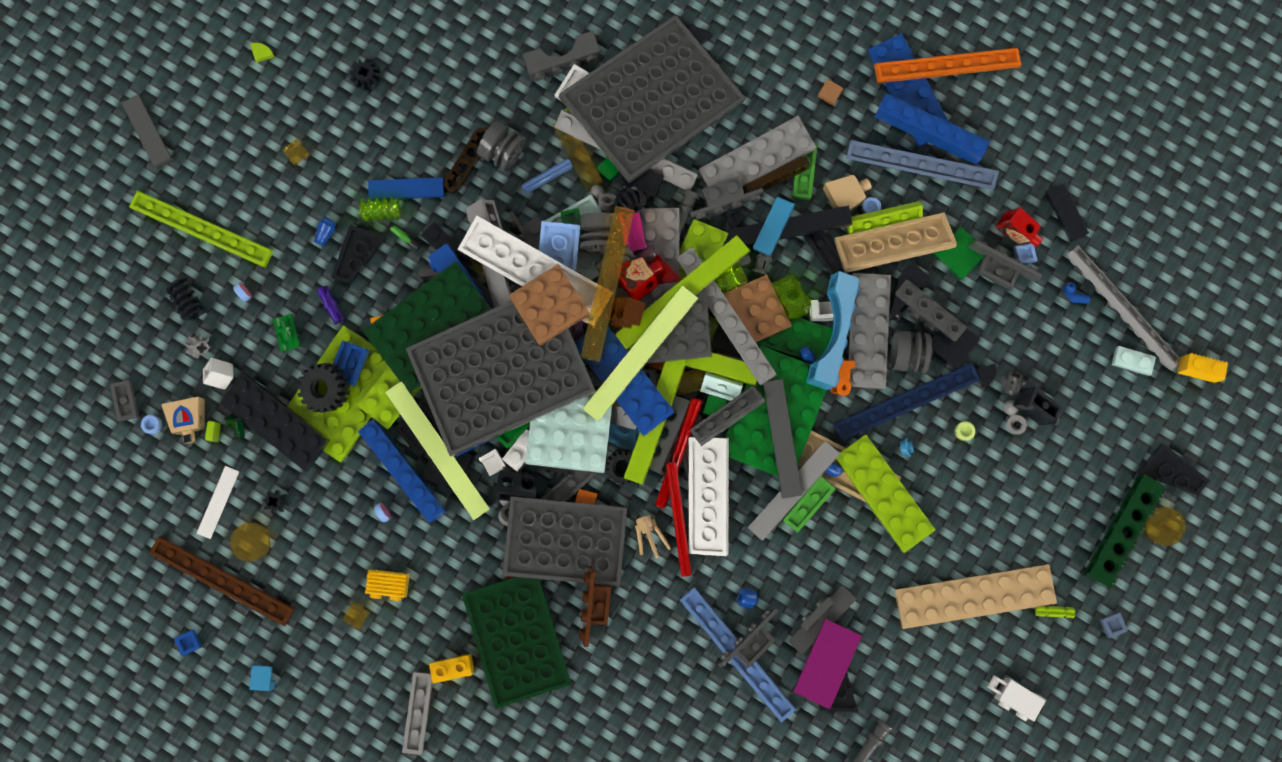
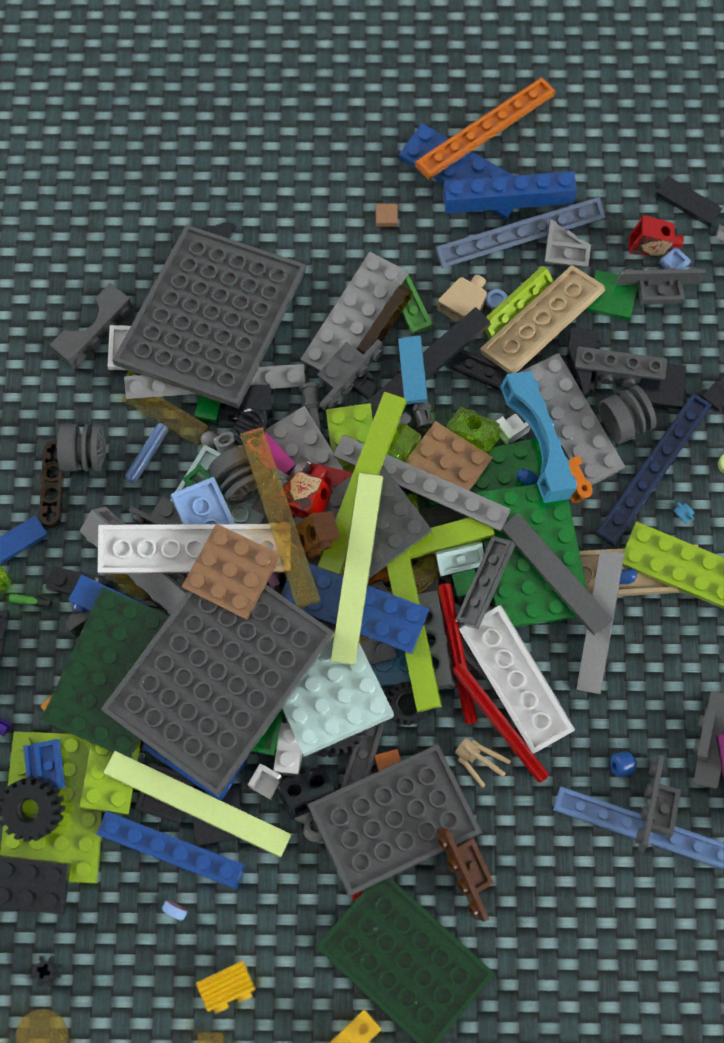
camera: 30 degrees left, 10 degrees down
bright green plate [782,476,836,533] -> none
none -> light grey wing [544,220,591,268]

